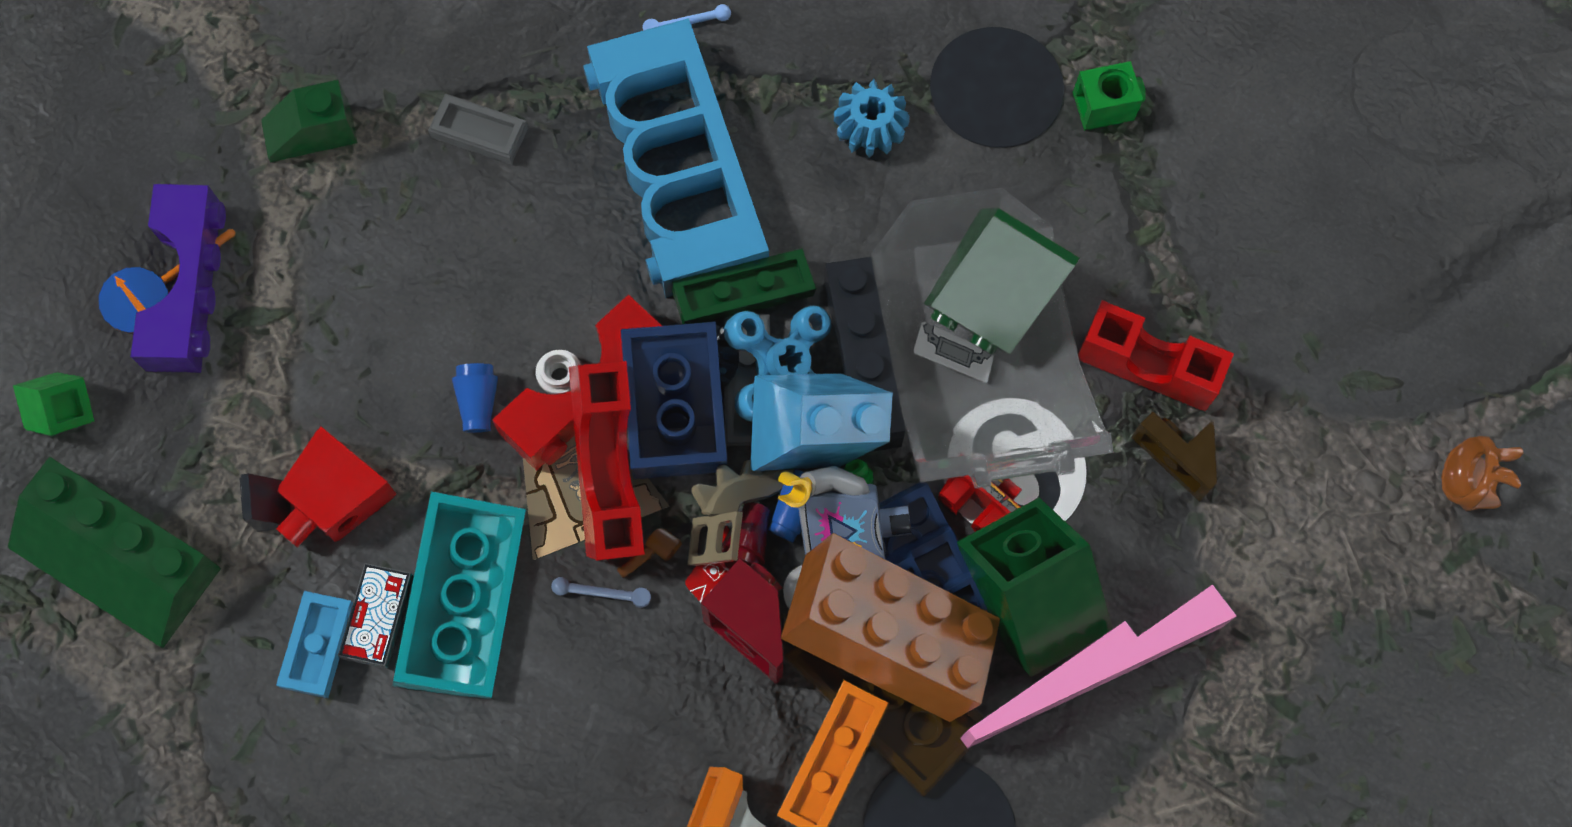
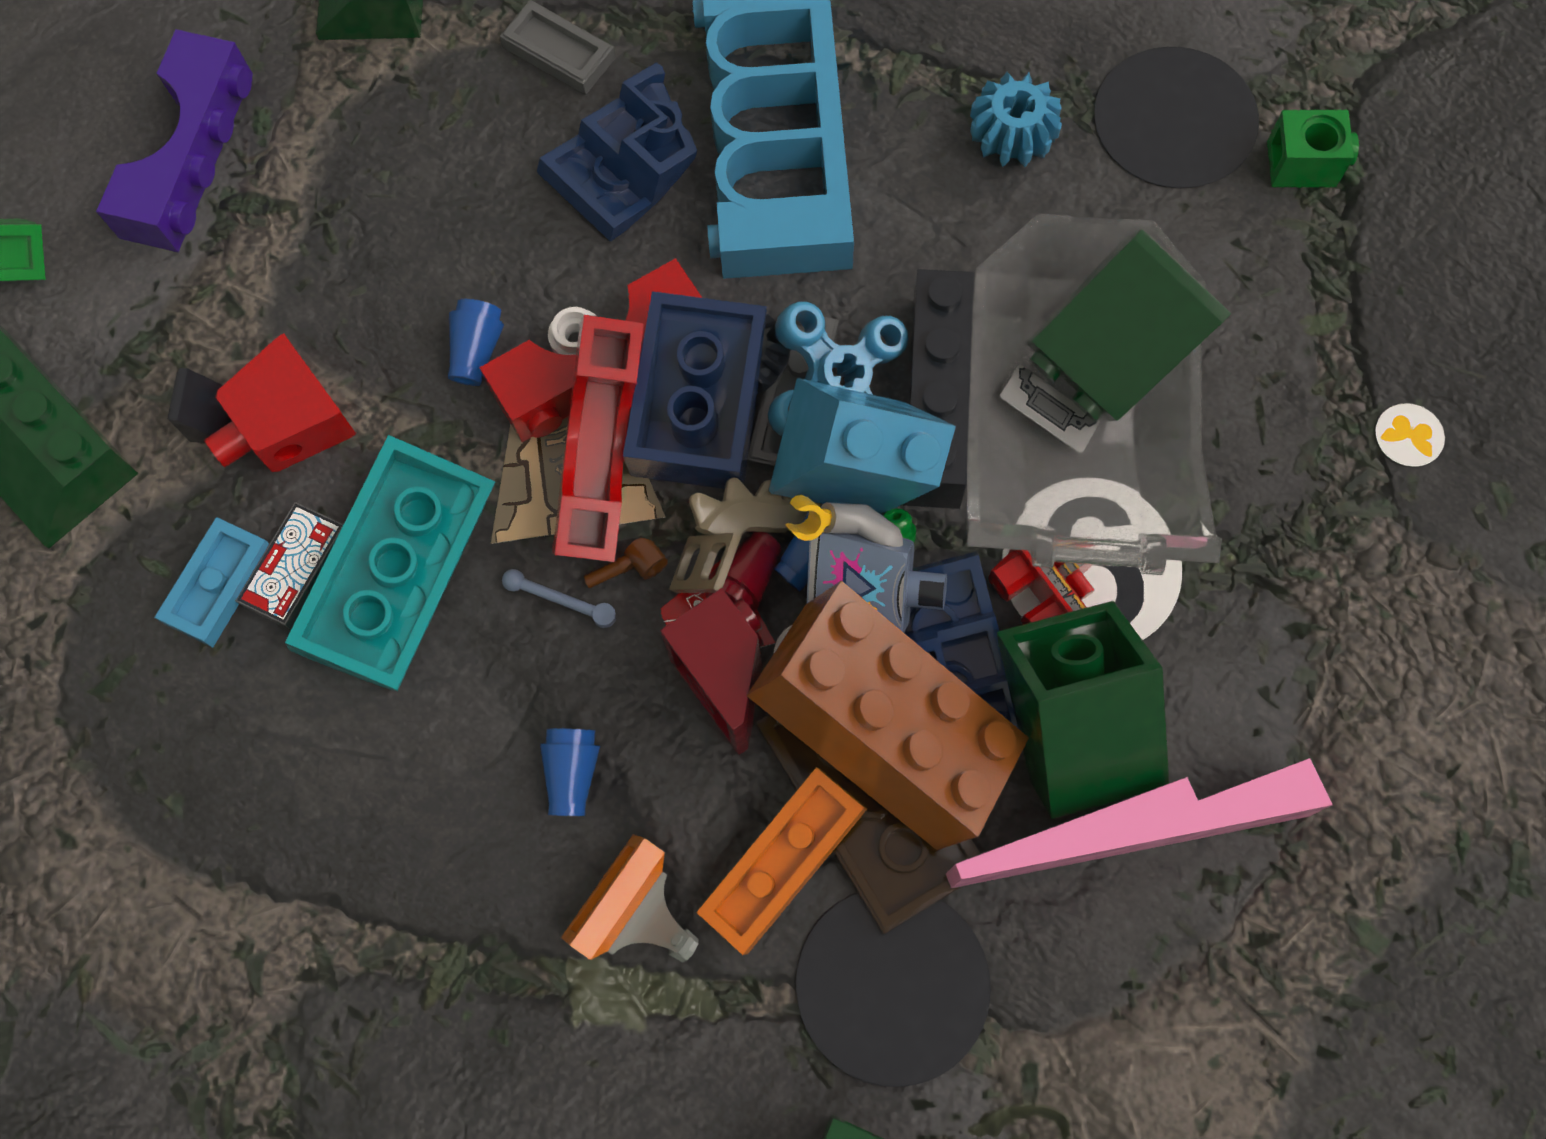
camera: 20 degrees right, 0 degrees up
blue piece [99,229,236,334] -> none
dark green plate [671,248,816,324] -> none
red arch [1076,300,1234,411] -> none
dark brown slope [1131,412,1217,502] -> none
none -> dark blue slope [537,62,697,242]
none -> blue cone [540,729,601,816]
none -> white sticker [1375,403,1445,467]

